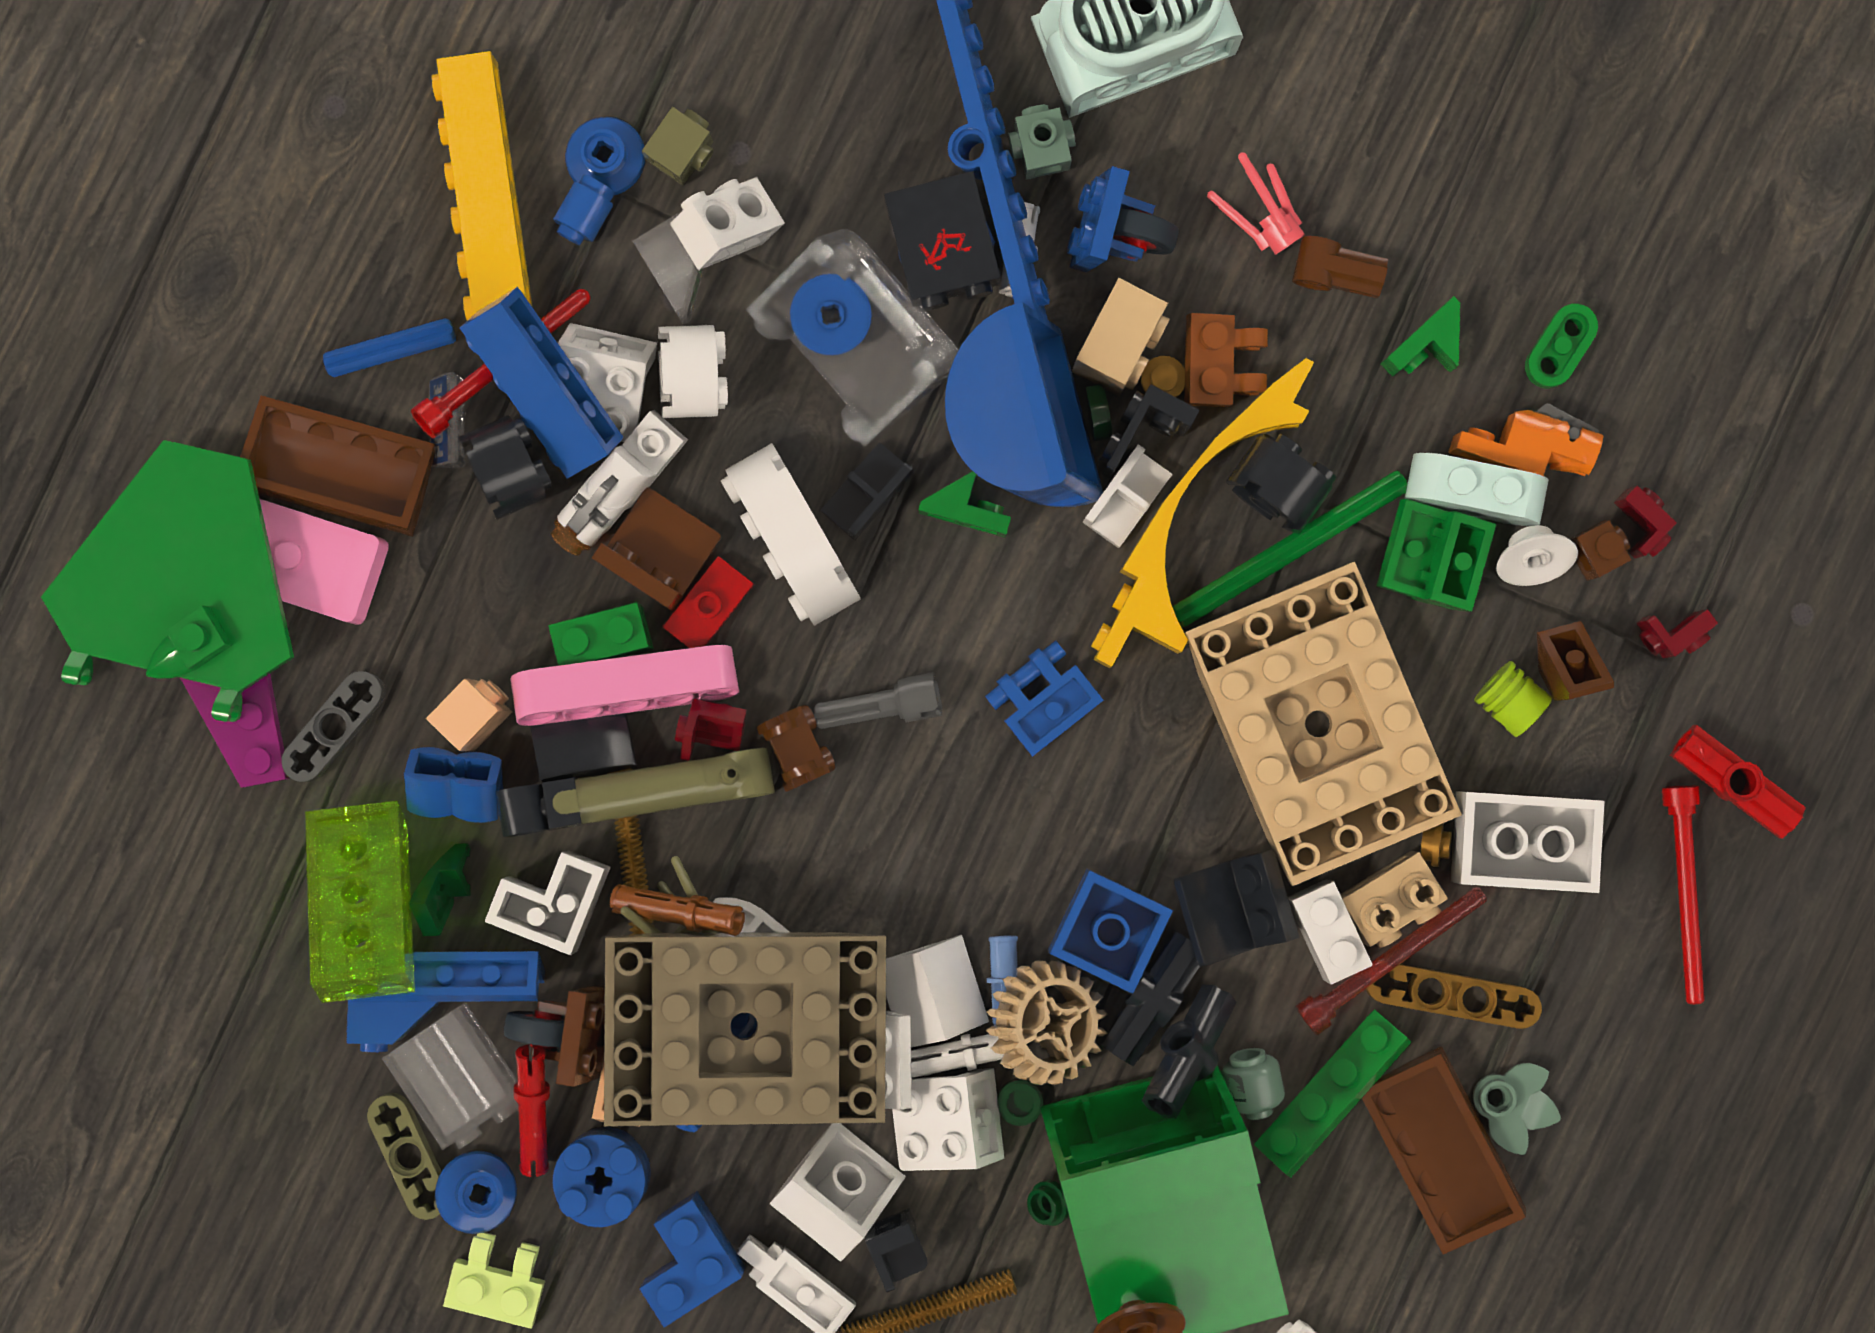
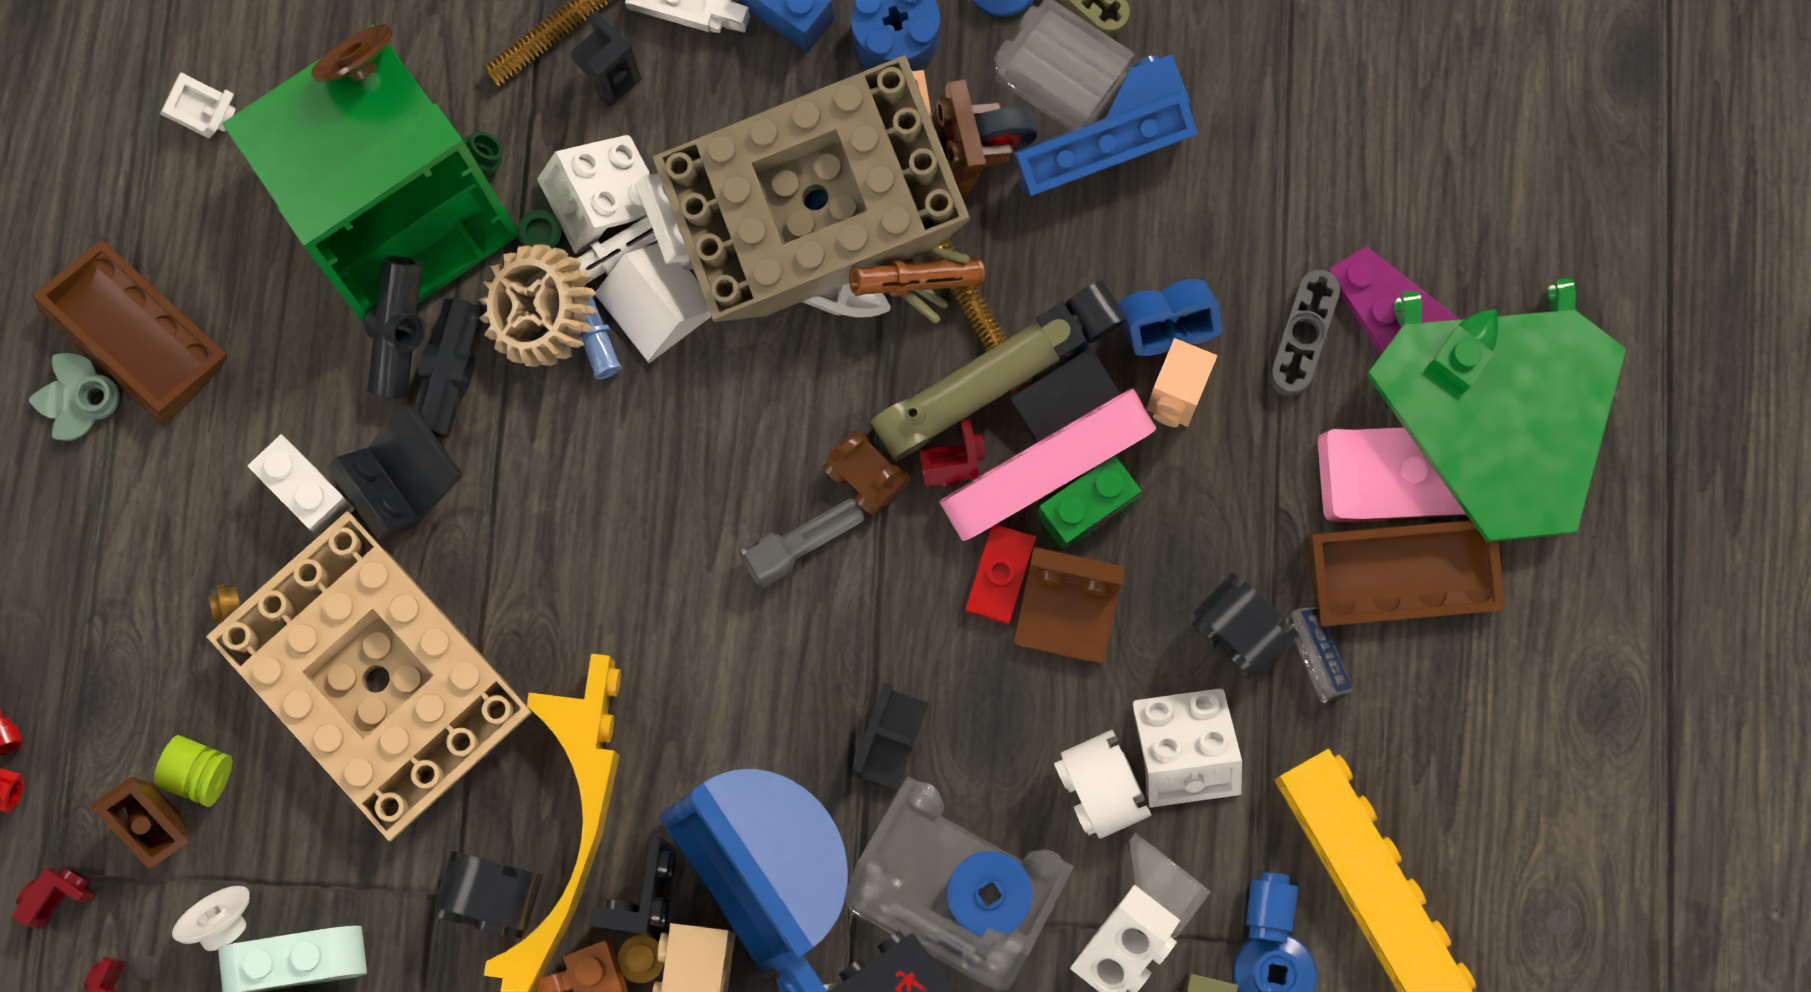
camera: 165 degrees right, 10 degrees down
clear neon green brick [305,801,415,1003] -> none
blue axle [323,318,456,377] -> none
dark green slope [408,843,471,936] -> none
red piece [411,289,591,438] -> none
blue brick [460,286,624,478] -> none
white brick [485,850,611,955] -> none
red pin [513,1044,550,1177] -> none
white plate [551,410,688,556] -> none
white brick [720,443,861,626] -> none
white slope [770,1123,906,1262] -> none
green slope [919,471,1011,538] -> none
blue plate [985,640,1104,757] -> none
blue brick [1048,869,1173,994] -> none
white panel [1083,444,1172,548] -> none
dark green tile [1086,385,1112,441] -> none
green axle [1173,471,1408,627] -> none
sand green head [1221,1048,1285,1120] -> none
green plate [1254,1009,1411,1178] -> none
clear red piece [1295,887,1487,1036] -> none
tan brick [1340,850,1448,948] -> none
pearl gold beam [1364,962,1542,1029] -> none
green brick [1376,499,1496,612] -> none
white brick [1451,791,1604,893] -> none
reddish brown brick [1570,520,1631,581] -> none

